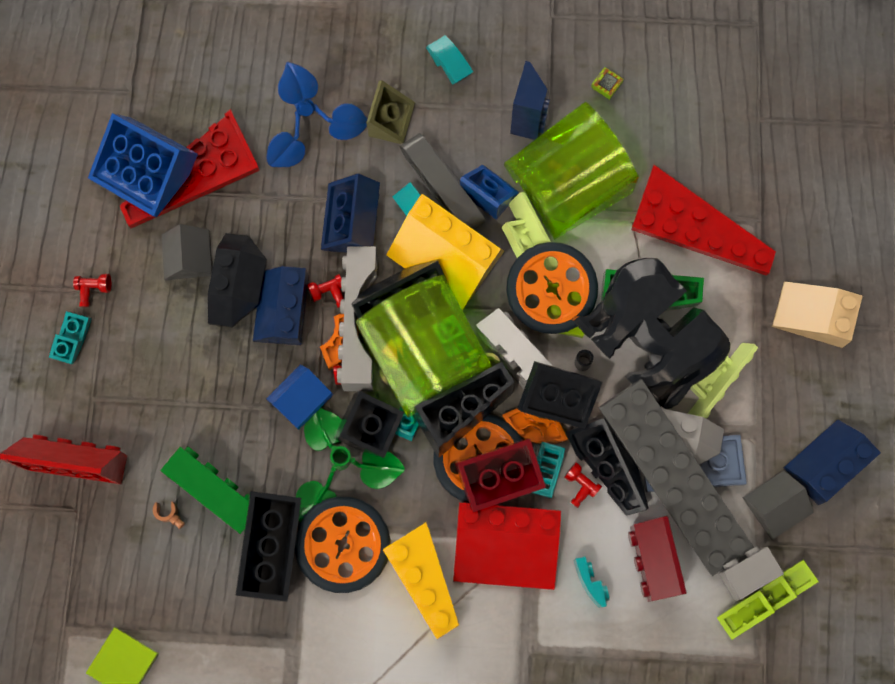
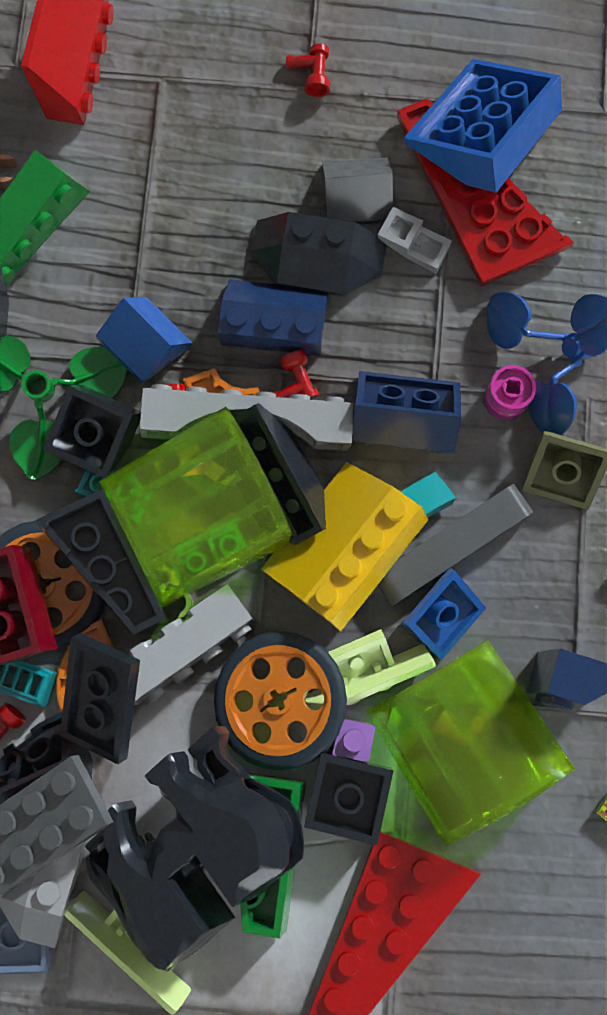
camera: 95 degrees right, 5 degrees up
teal slope [49,311,92,364] -> none
black hinge [574,349,594,371] -> none
none -> black brick [304,752,394,845]
none -> medium lavender brick [332,718,376,763]
none -> light grey slope [378,207,452,274]
none -> dark pink wheel [484,365,536,421]

